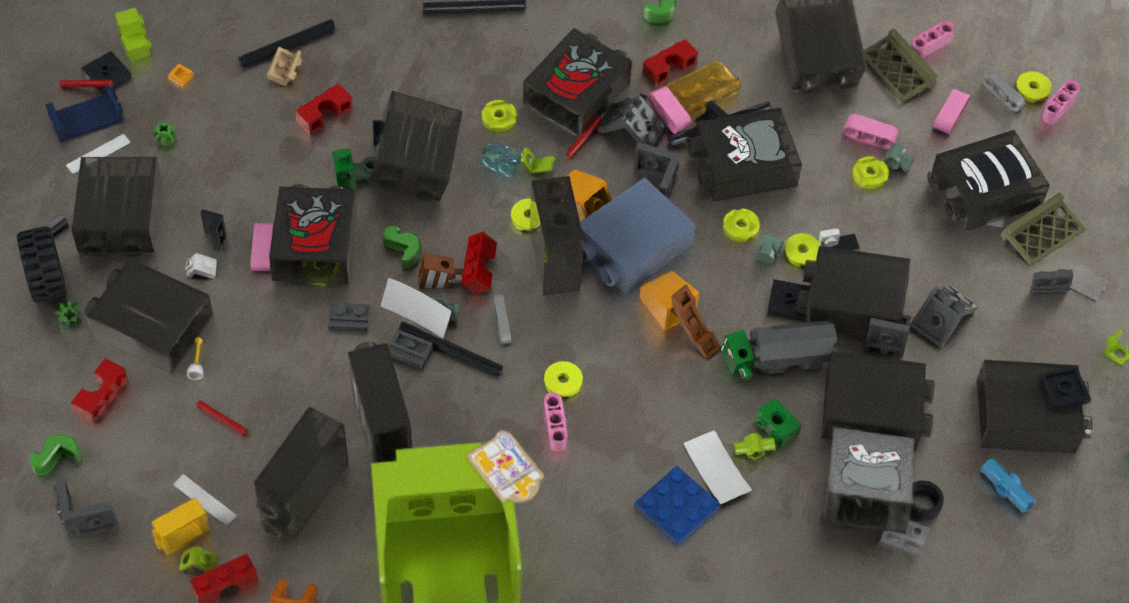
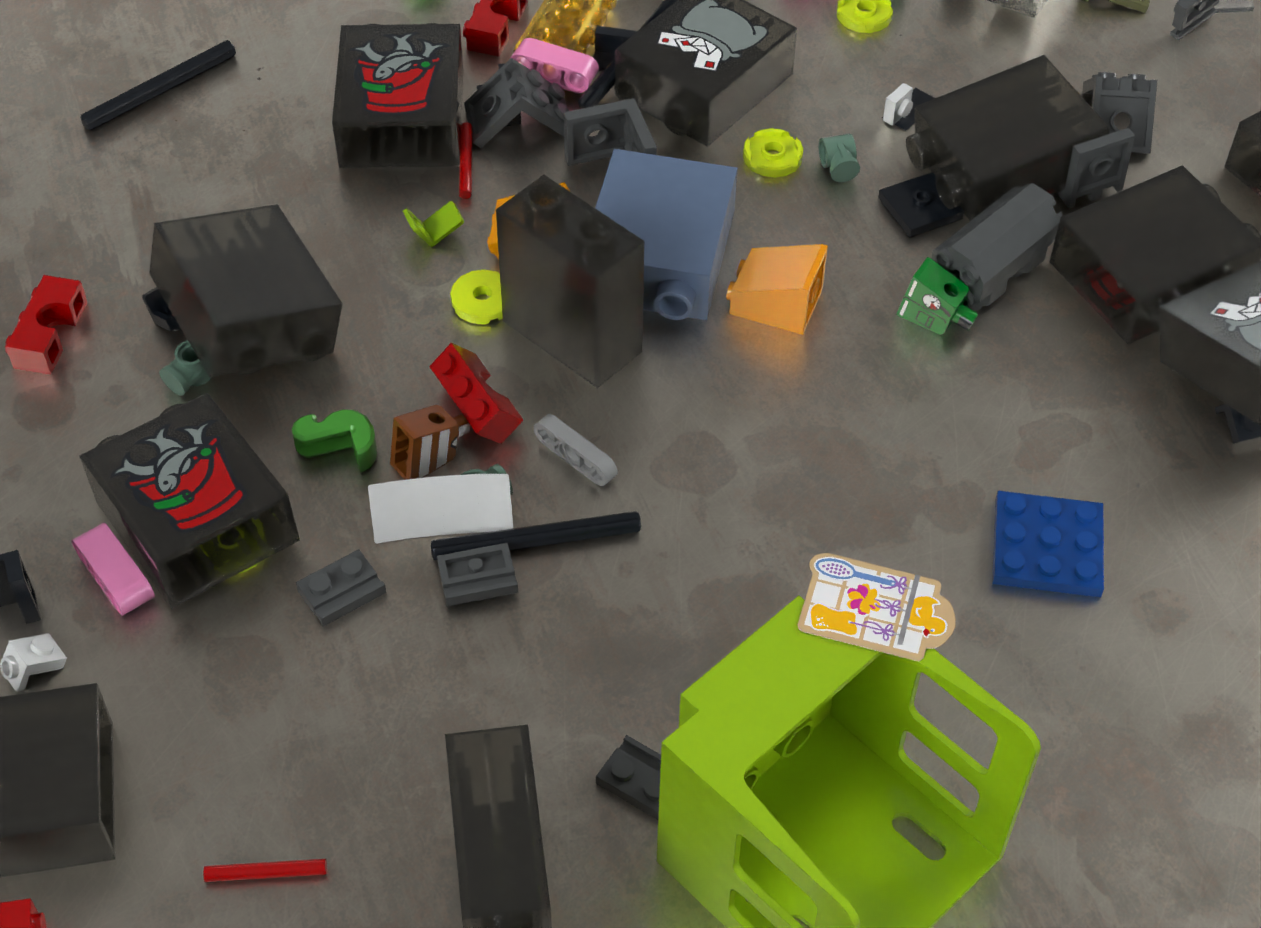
camera: 35 degrees left, 5 degrees down
white hinge [187,337,203,380] -> none
green torso [332,149,357,193] -> none
clear smoke brick [348,342,412,463] -> none
clear light blue bracket [480,140,523,177] -> none
neon yellow tile [481,100,517,132] -> none
neon yellow tile [544,361,583,398] -> none
bright pink beam [544,393,568,452] -> none
dark orange slope [671,285,721,359] -> none
white sticker [684,430,752,504] -> none
lime axle [733,433,775,459] -> none
green brick [755,397,802,447] -> none
neon yellow tile [784,233,822,267] -> none

